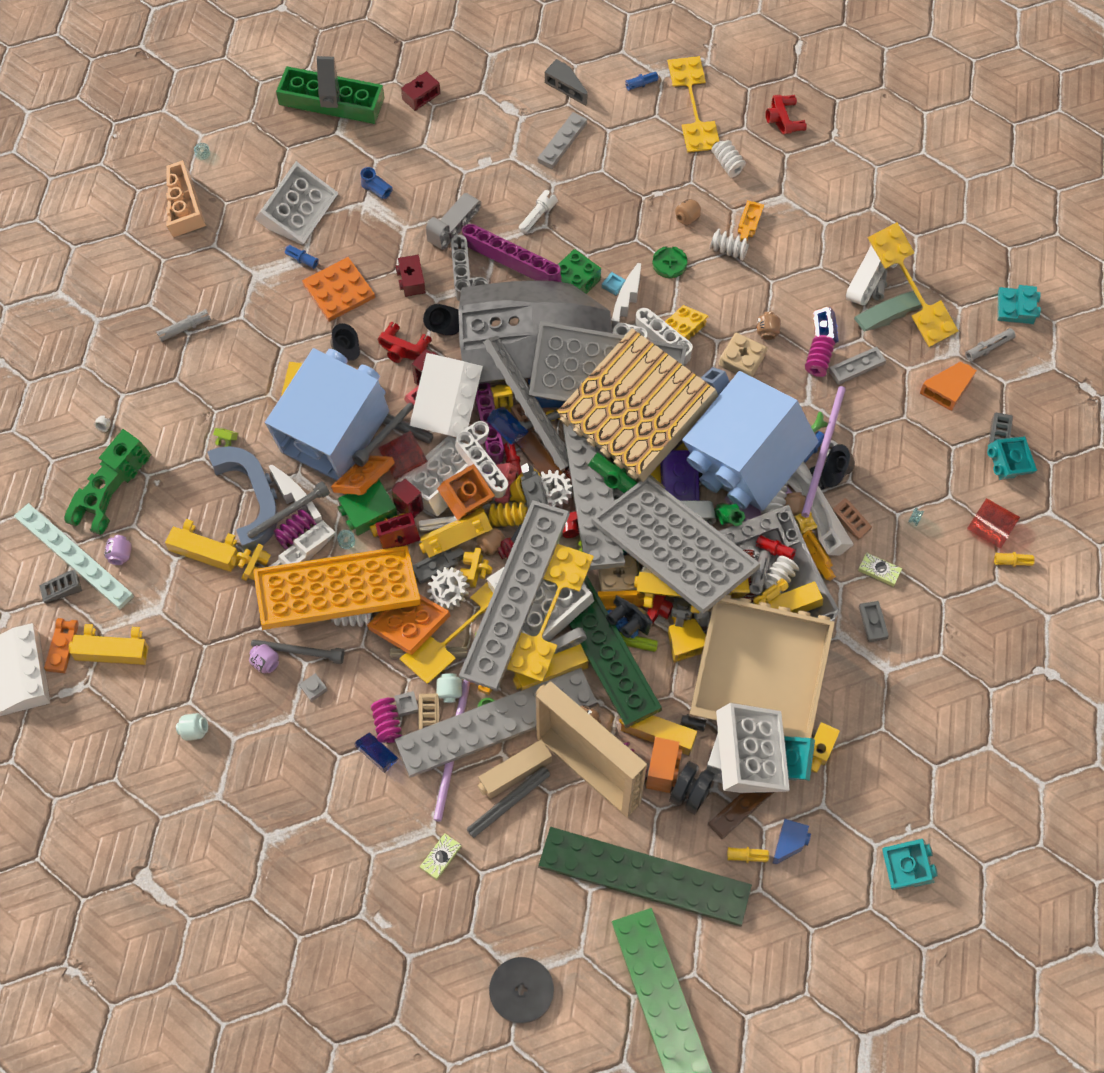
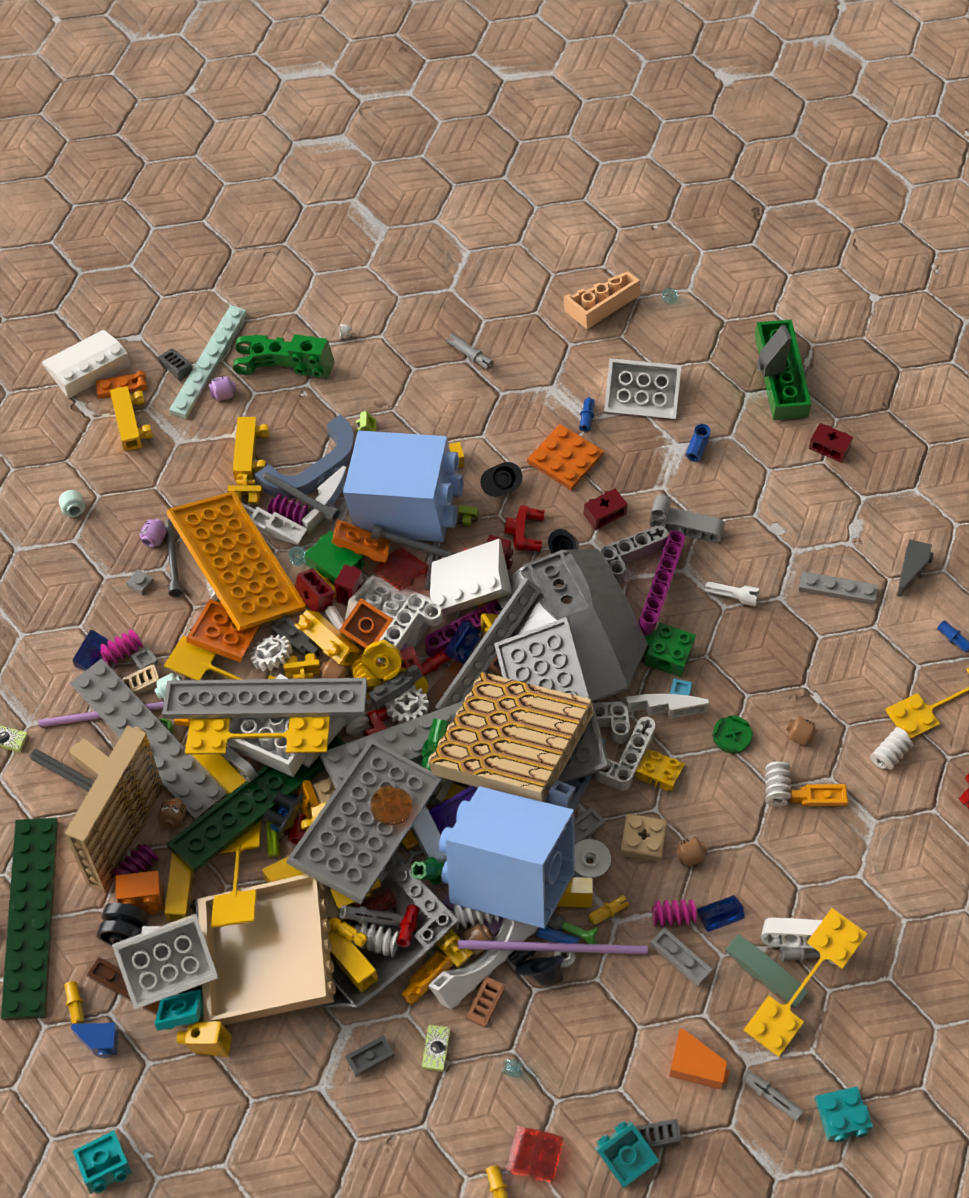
camera: 70 degrees right, 5 degrees down
none -> yellow hinge [211,820,262,928]
none -> yellow plate [362,640,402,680]
none -> clear orange tile [370,786,412,825]
none -> yellow axle [589,895,629,925]

